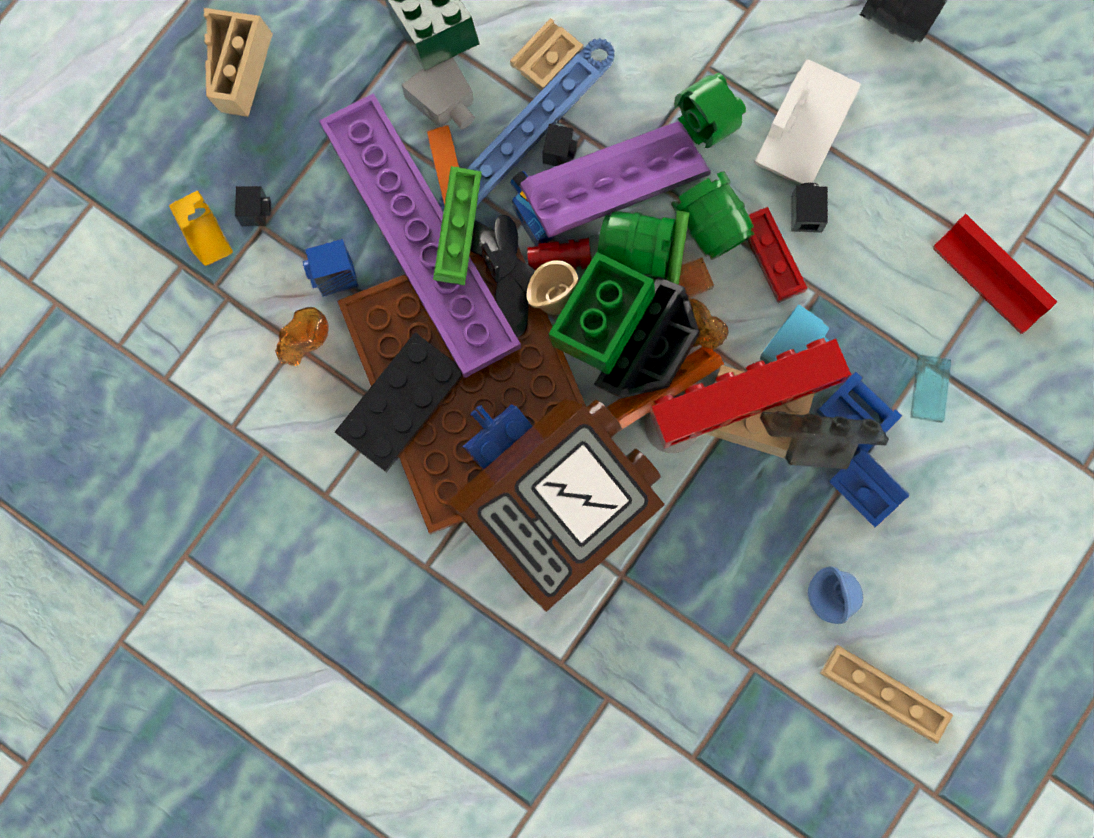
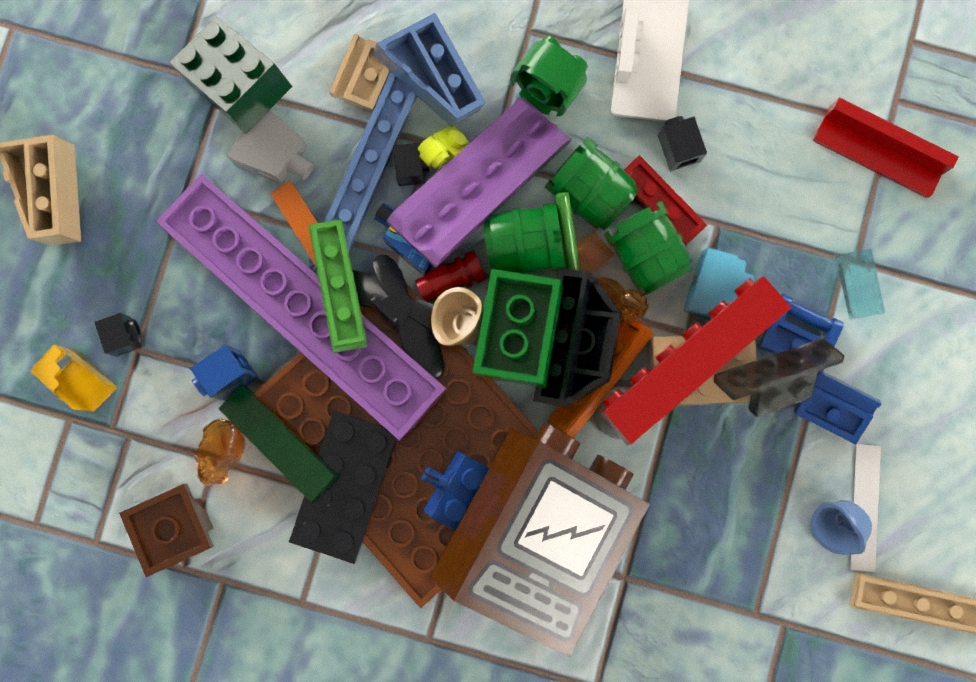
camera: 25 degrees left, 5 degrees up
none -> reddish brown panel [119,483,214,577]
none -> dark green tile [218,384,338,502]
none -> medium blue wedge [373,13,486,127]
none -> neon yellow plate [417,126,470,170]
none -> green piece [604,201,693,295]
none -> white sticker [850,444,881,572]

